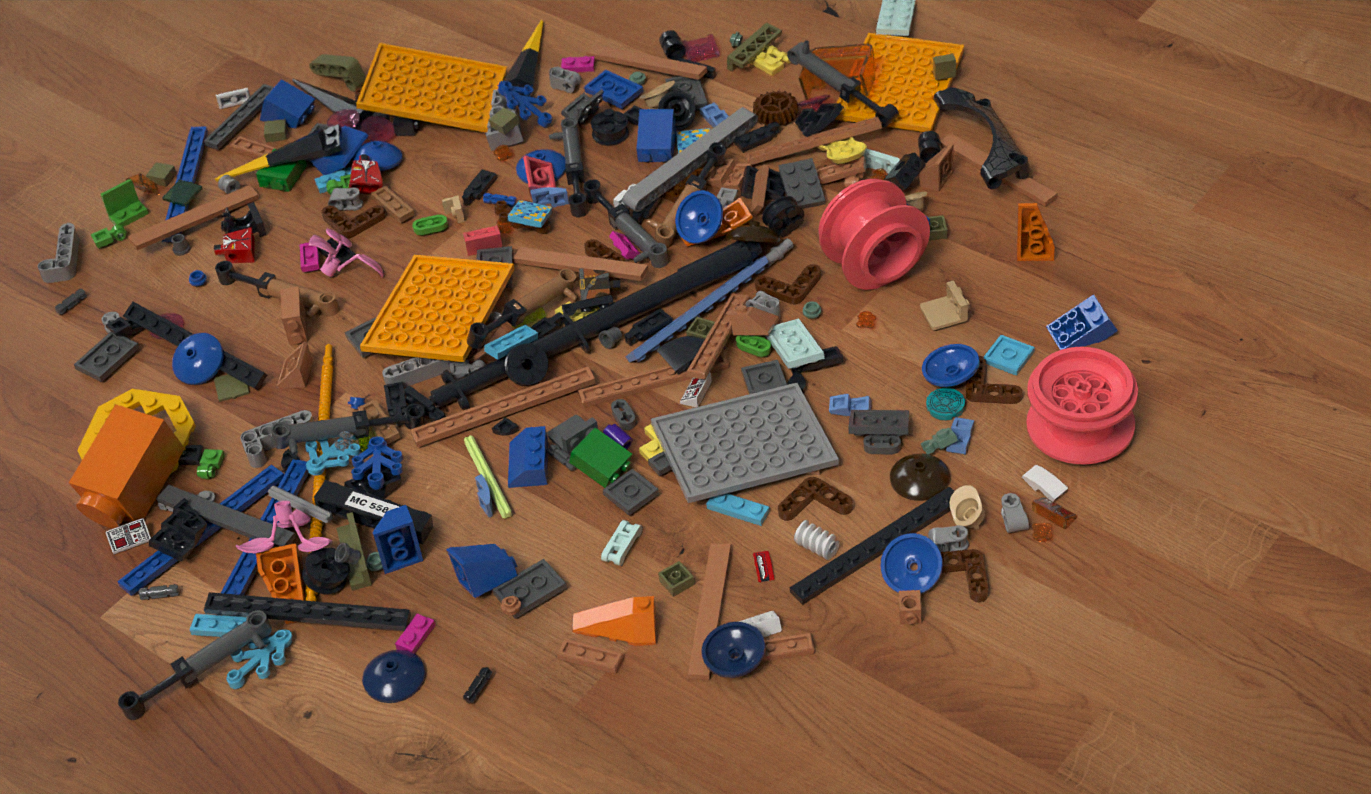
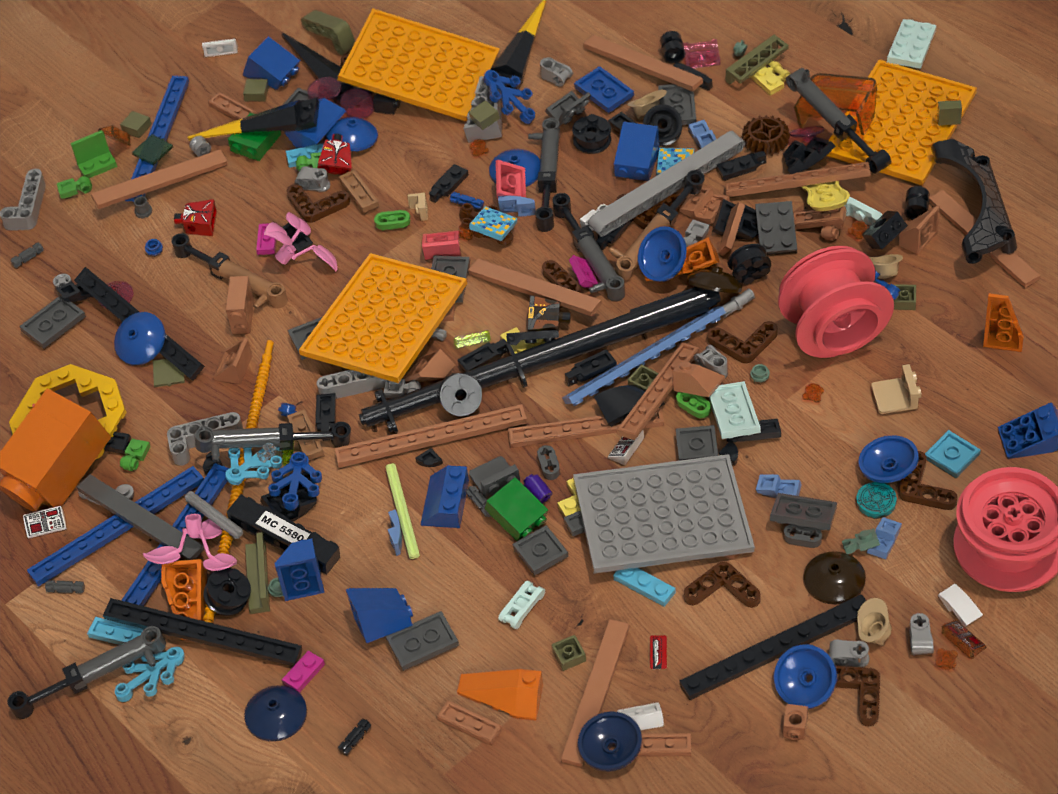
camera: 10 degrees right, 5 degrees up
black slope [149,498,207,562] -> none
dark grey plate [204,84,274,150] -> none
black tile [221,202,266,237] -> none
dark grey piece [335,543,360,565] -> none
black hinge [404,386,446,422] -> none
piece [466,269,578,349] -> none
medium azure plate [484,325,538,360] -> none
nougat plate [501,596,521,615] -> none
dark pink plate [561,56,595,72] -> none
dark grey piece [599,327,622,349] -> none
sand green plate [629,72,646,86] -> none
white piece [794,520,839,560] -> none

